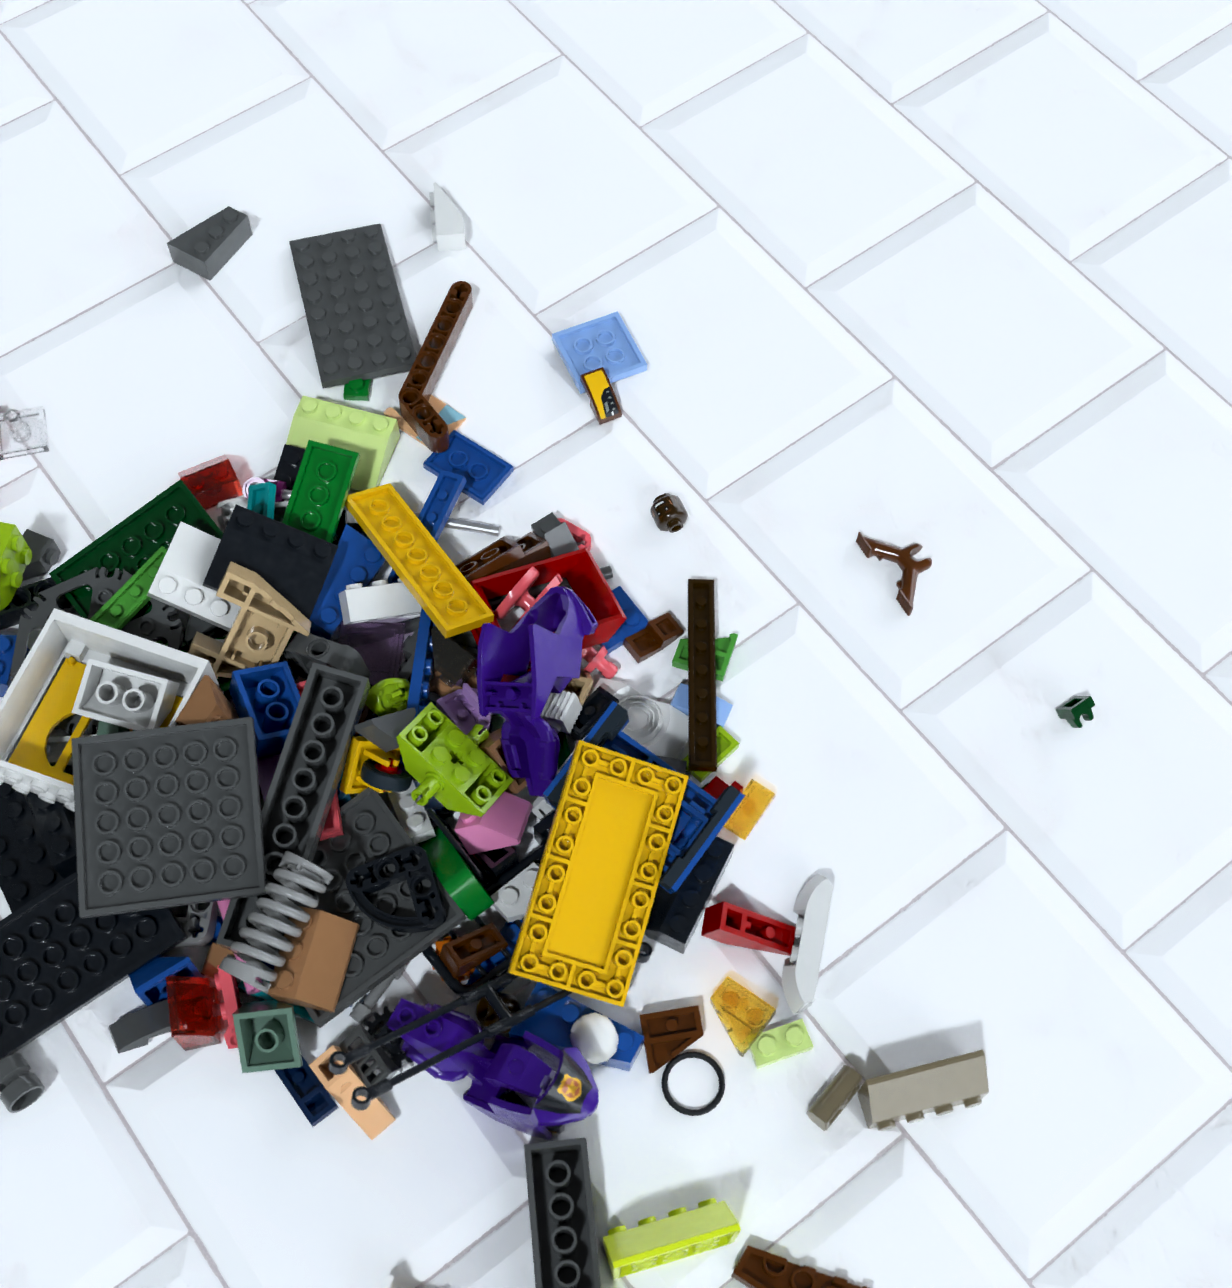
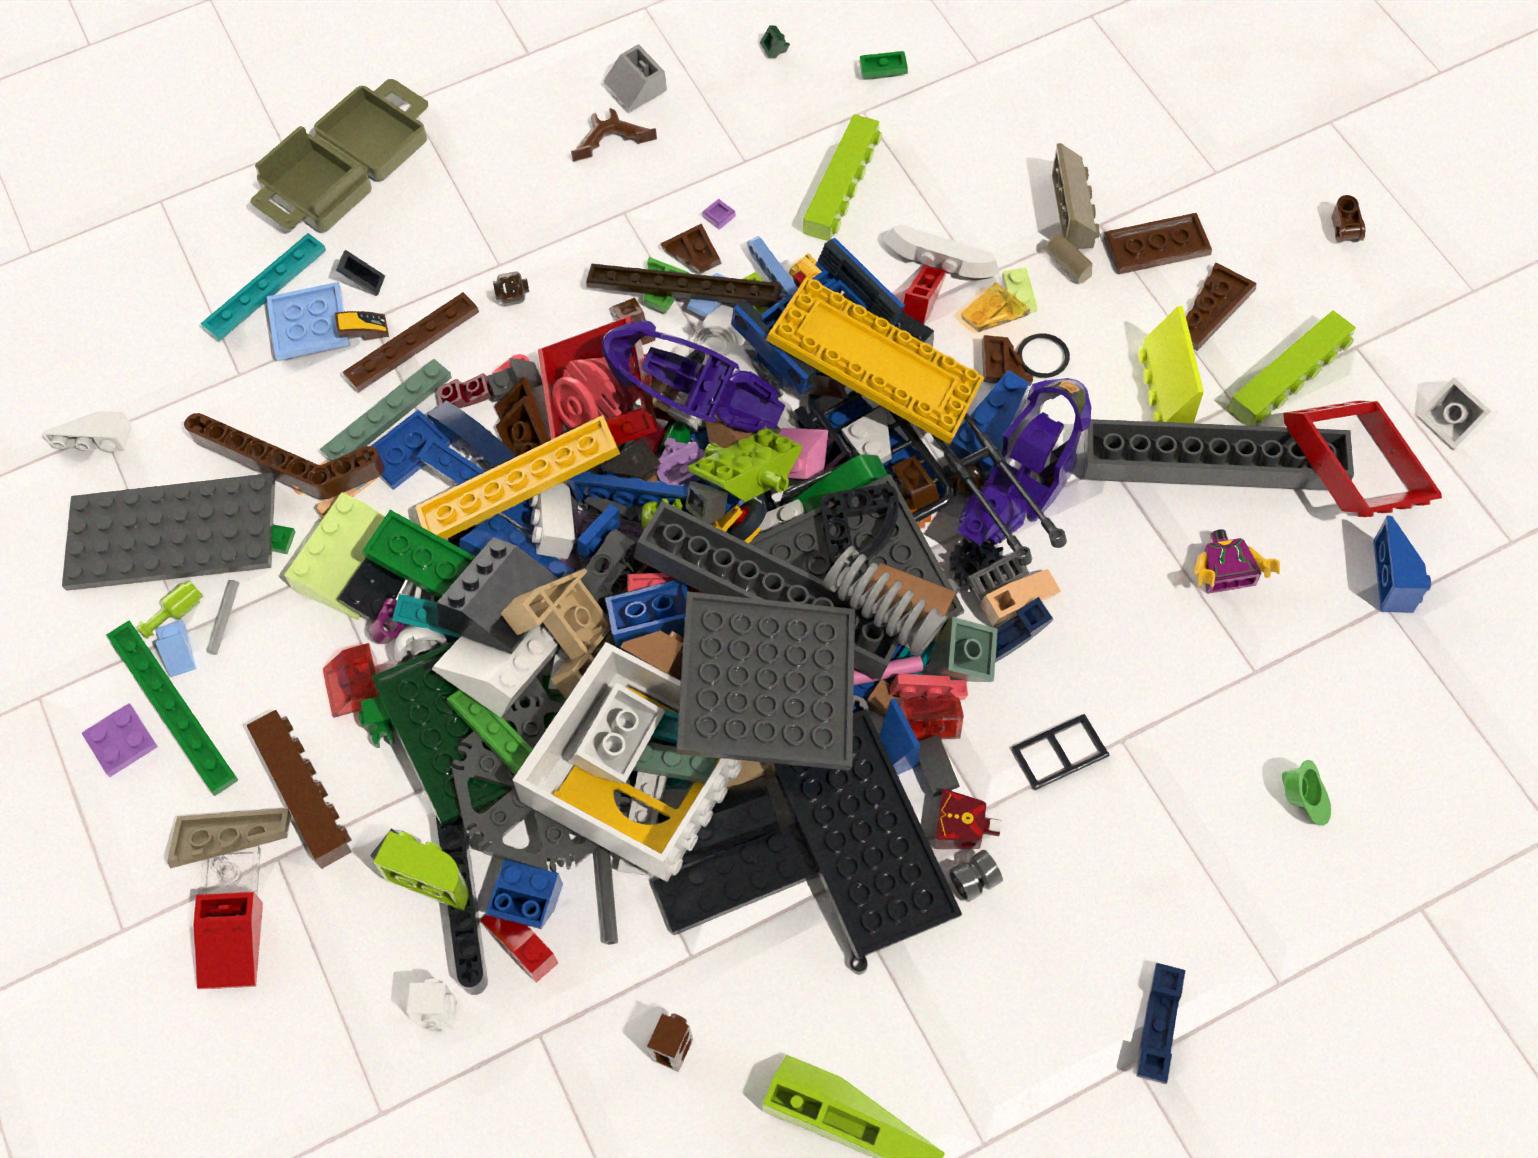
camera: 75 degrees left, 0 degrees up
dark grey wedge [167,206,253,281] -> none
white hair [570,1013,619,1064] -> none
none -> medium lavender plate [81,703,158,778]
none -> green plate [106,620,239,796]
none -> lime piece [137,580,203,639]
none -> light blue slope [156,620,197,677]
none -> dark tan wing [167,809,291,869]
none -> teal plate [200,233,326,341]
none -> light grey bar [207,580,240,655]
none -> reddish brown brick [246,709,352,869]
none -> olive piece [250,79,429,232]
none -> sand green plate [320,359,452,461]
none -> black slope [336,250,386,296]
none -> reddish brown plate [343,292,479,393]
none -> dark blue slope [427,401,517,469]
none -> dark red slope [436,373,493,408]
none -> blue plate [577,504,620,559]
none -> light grey slope [604,44,667,112]
none -> reddish brown wing [660,223,722,274]
none -> medium lavender tile [702,198,736,230]
none -> medium blue beam [747,236,798,299]
none -> lime brick [803,114,882,241]
none -> green plate [859,50,908,79]
none -> dark red torso [934,789,1002,849]
none -> black window [1012,714,1110,790]
none -> reddish brown tile [1103,212,1213,275]

